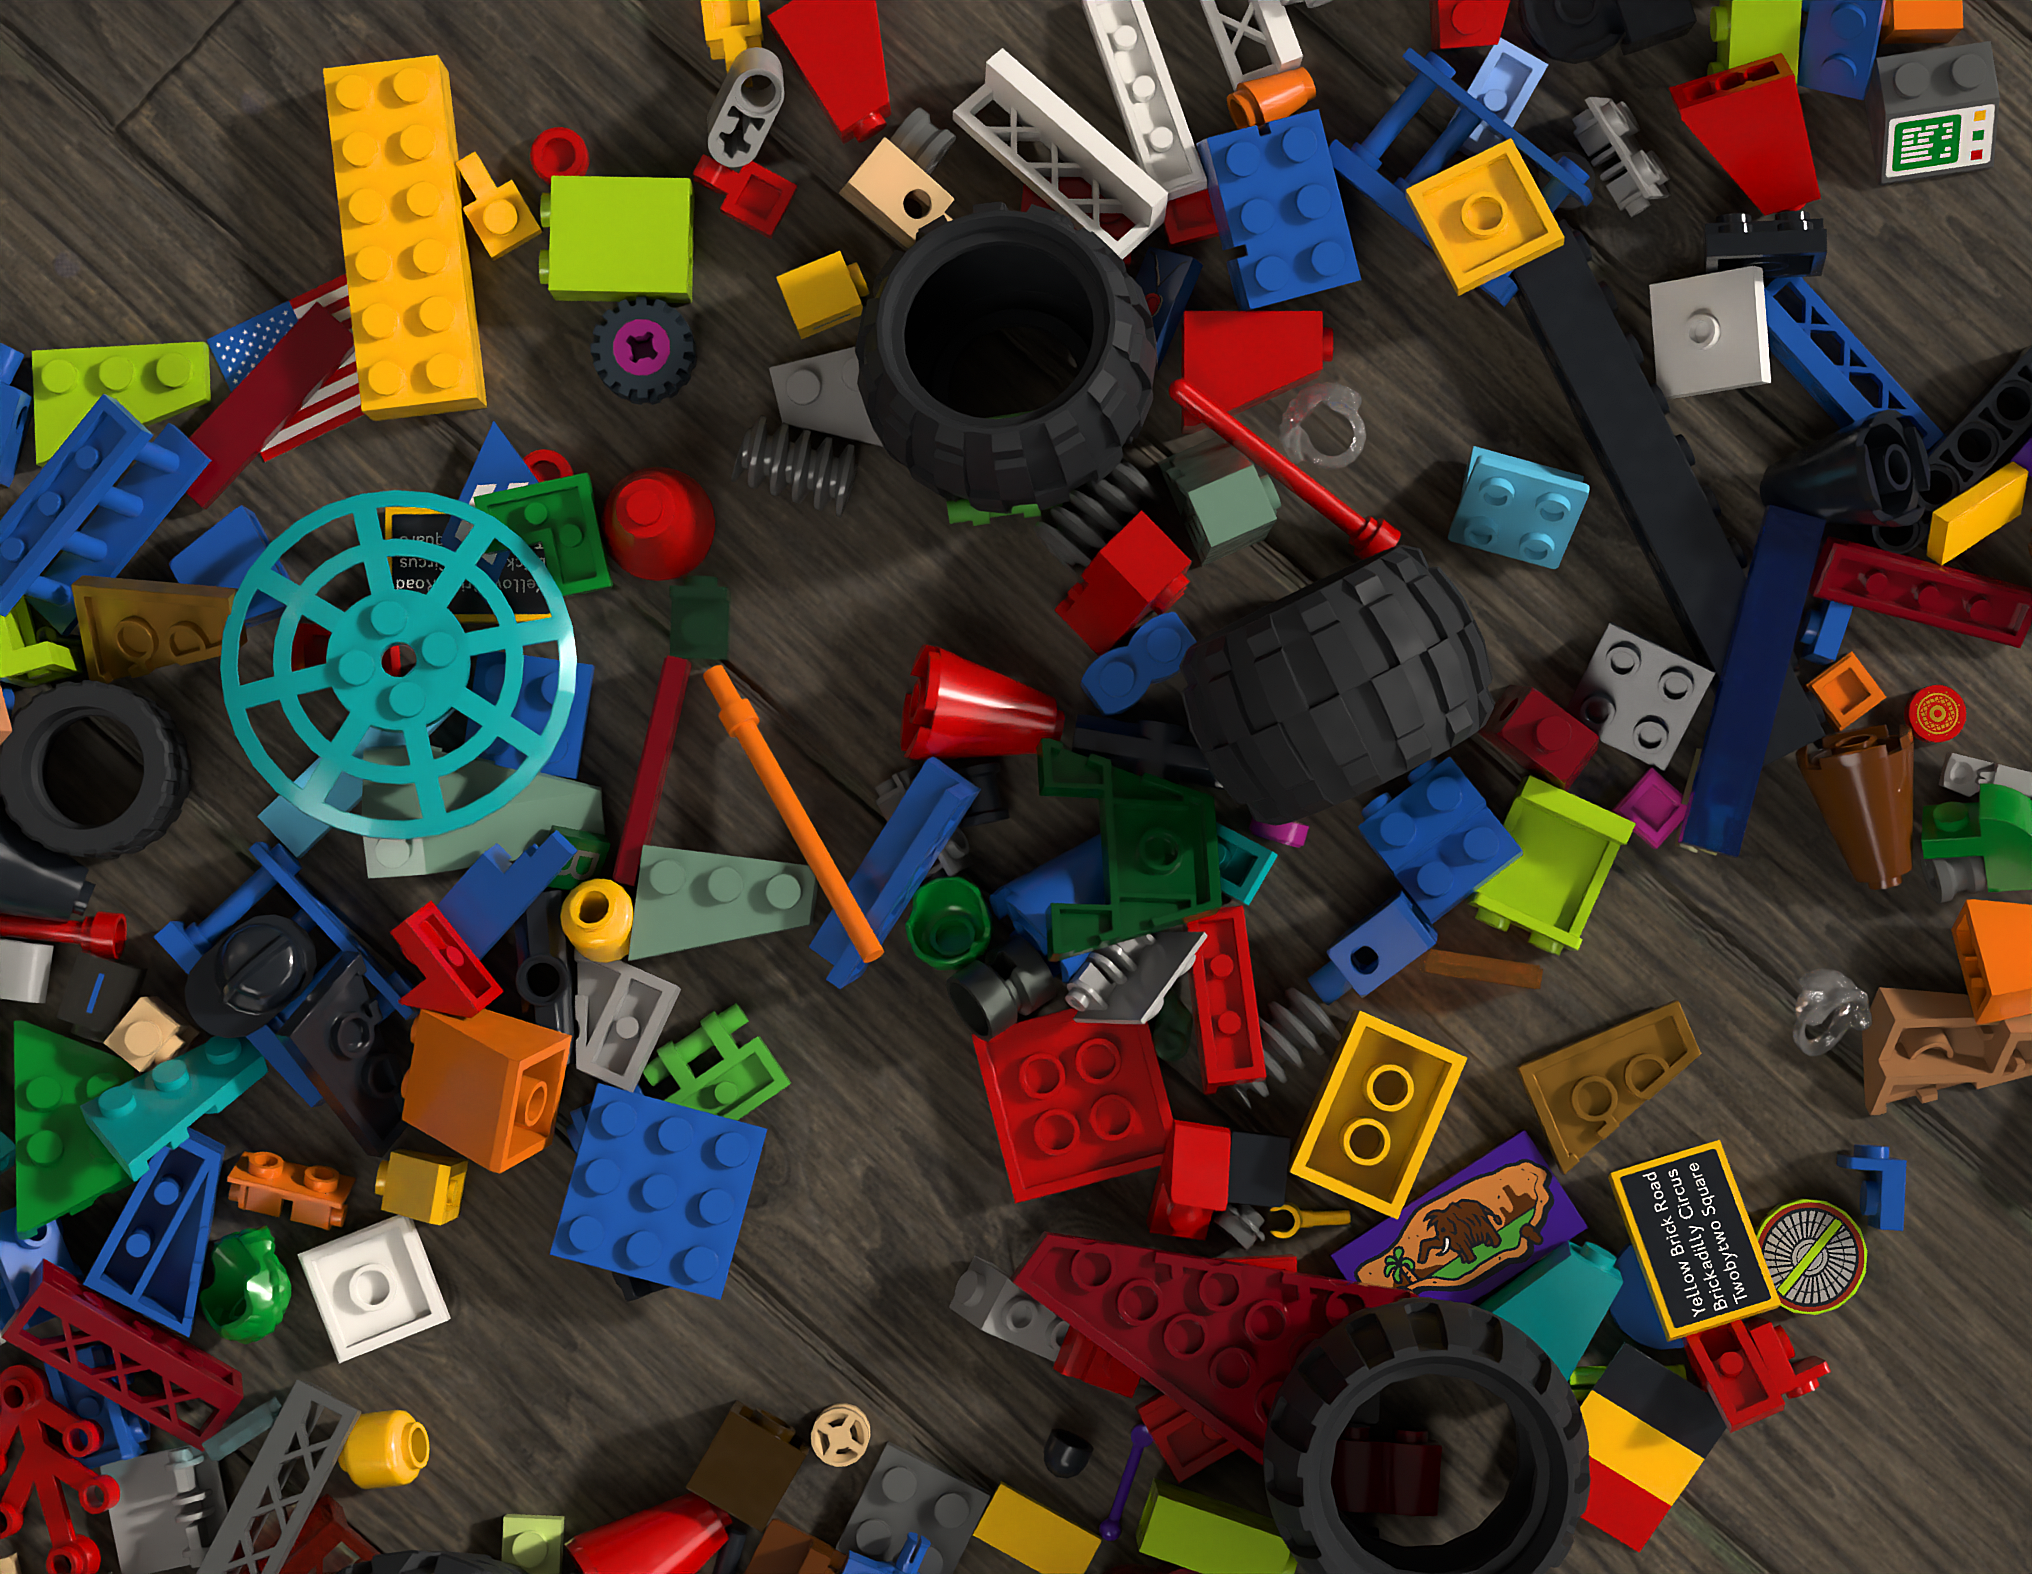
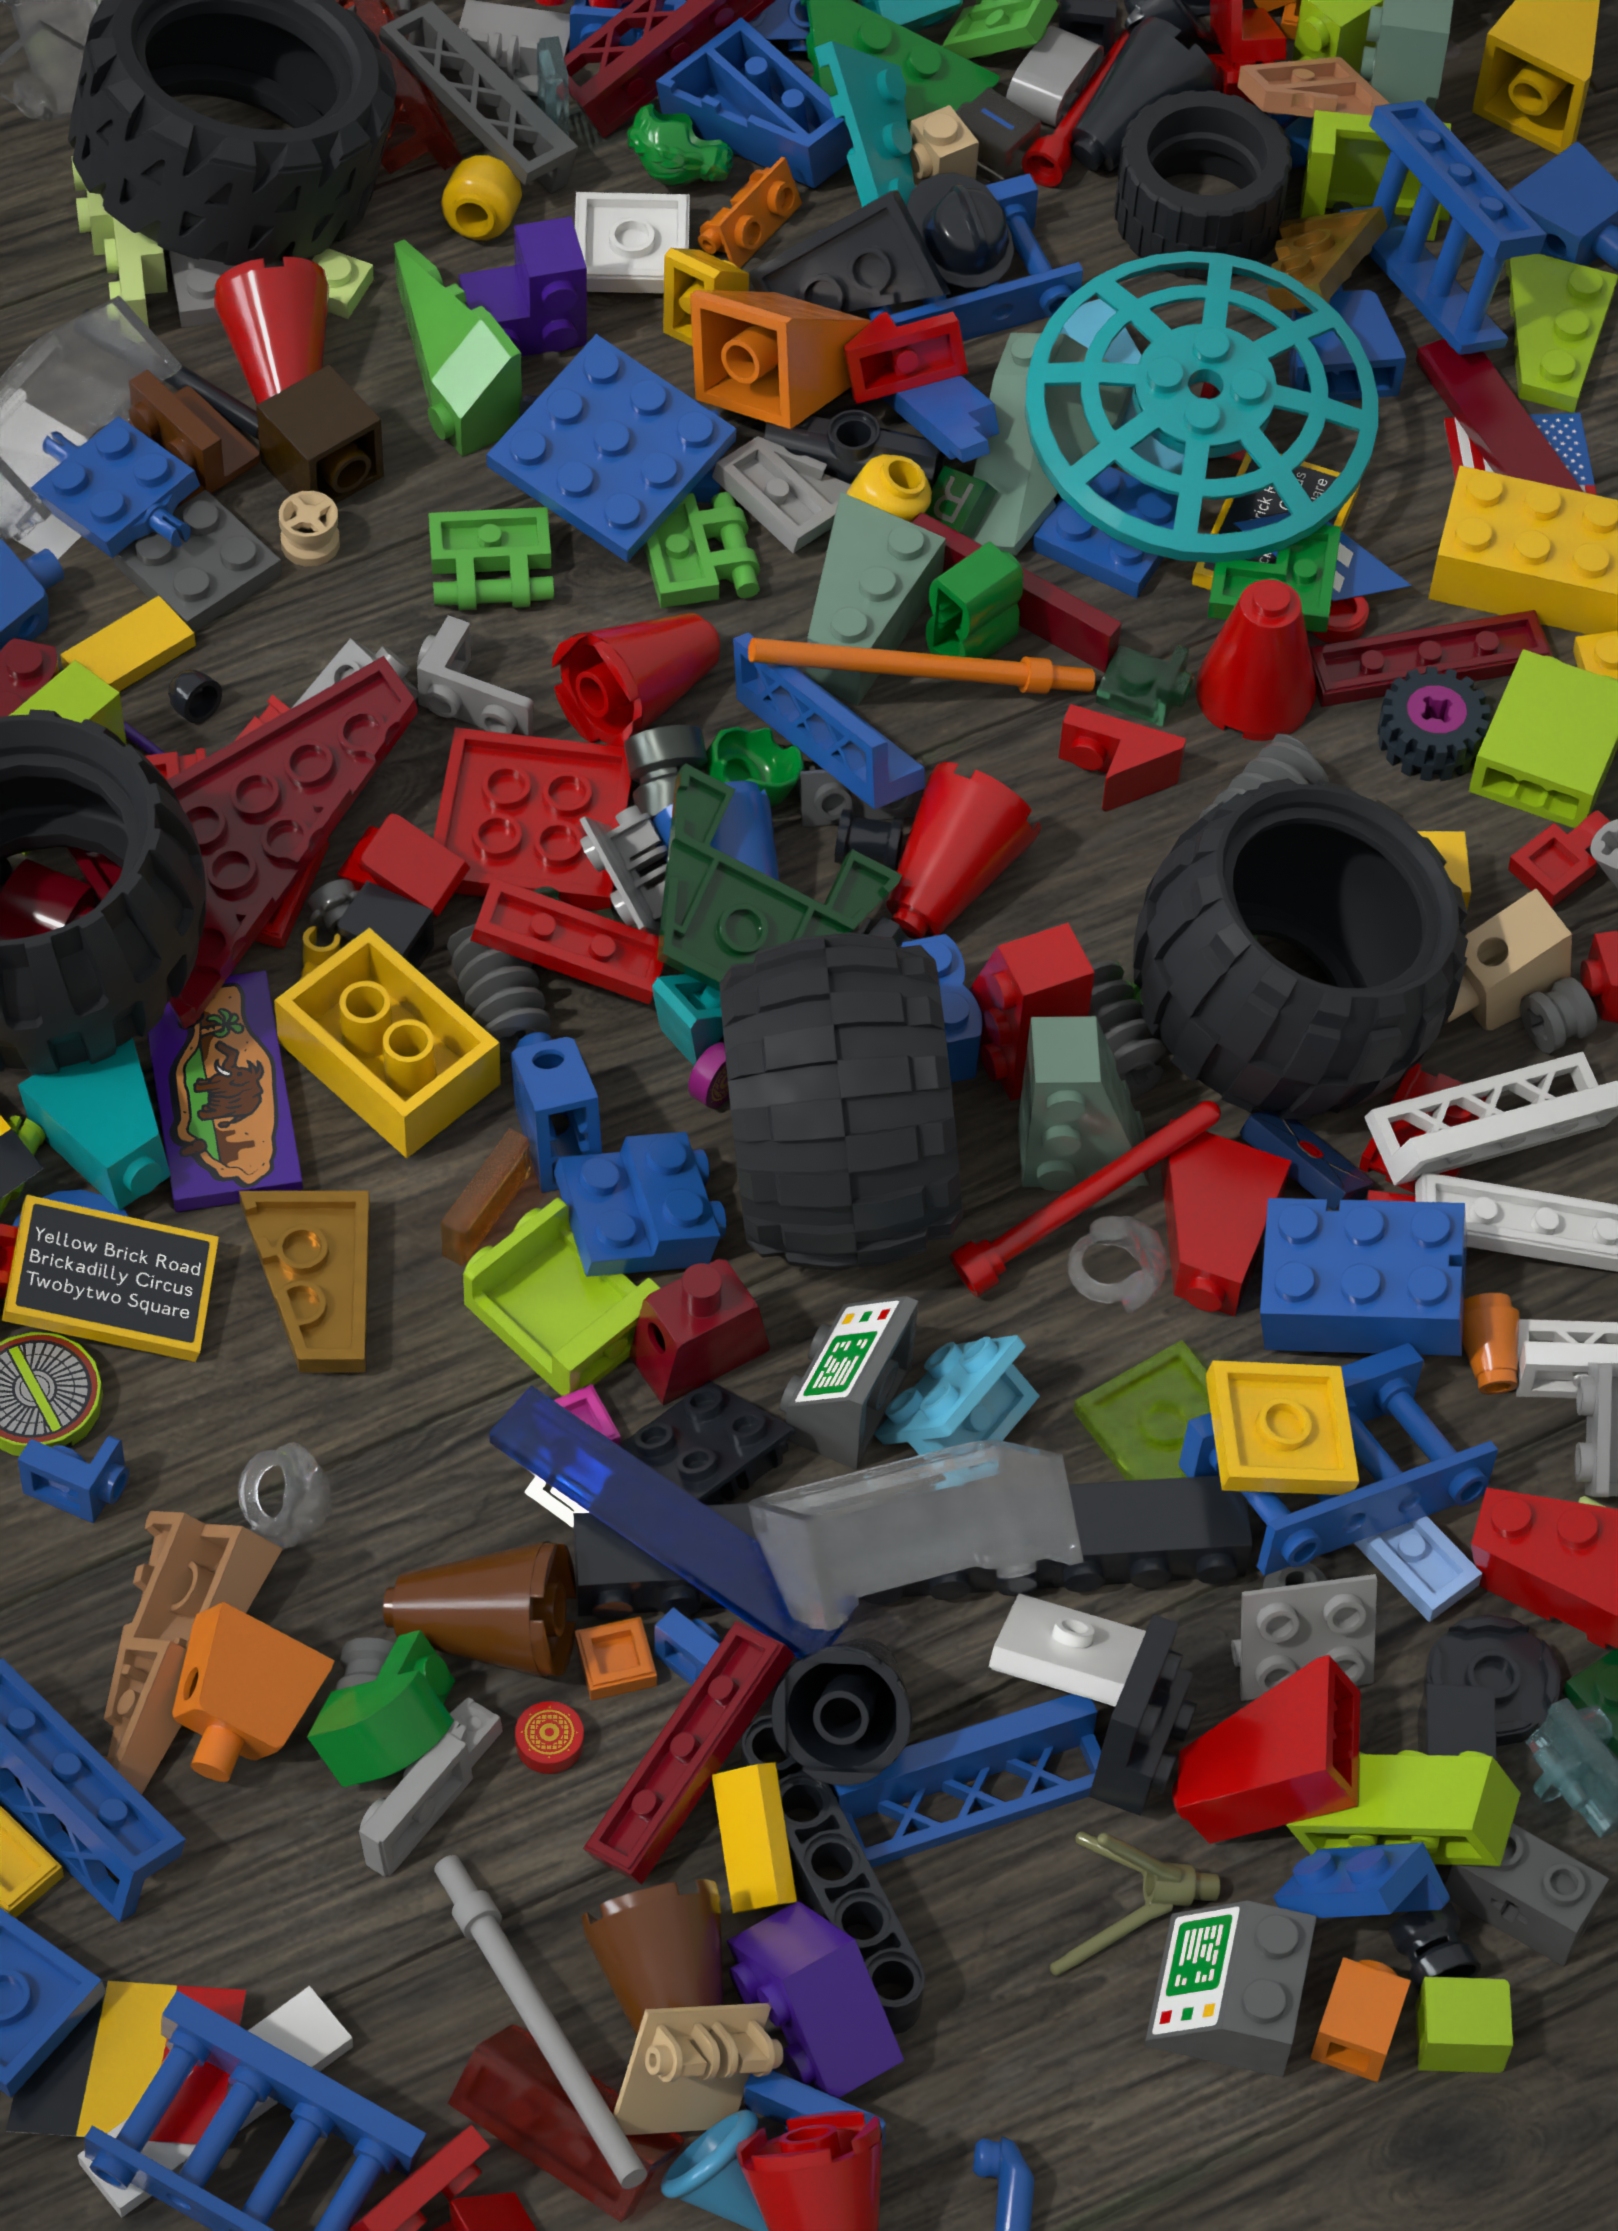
camera: 110 degrees right, 30 degrees down
none -> bright green wedge [394,239,522,457]
none -> light grey bracket [417,615,534,736]
none -> bright green plate [429,507,554,611]
none -> dark purple brick [458,216,587,357]
none -> red cone [552,613,720,747]
none -> clear windscreen [748,1440,1084,1631]
none -> dark grey slope [780,1296,919,1470]
none -> green brick [926,541,1024,659]
none -> olive plant [1050,1831,1220,1976]
none -> red slope [1058,704,1186,811]
none -> clear neon green tile [1073,1340,1211,1481]
none -> dark red tile [1309,610,1553,707]

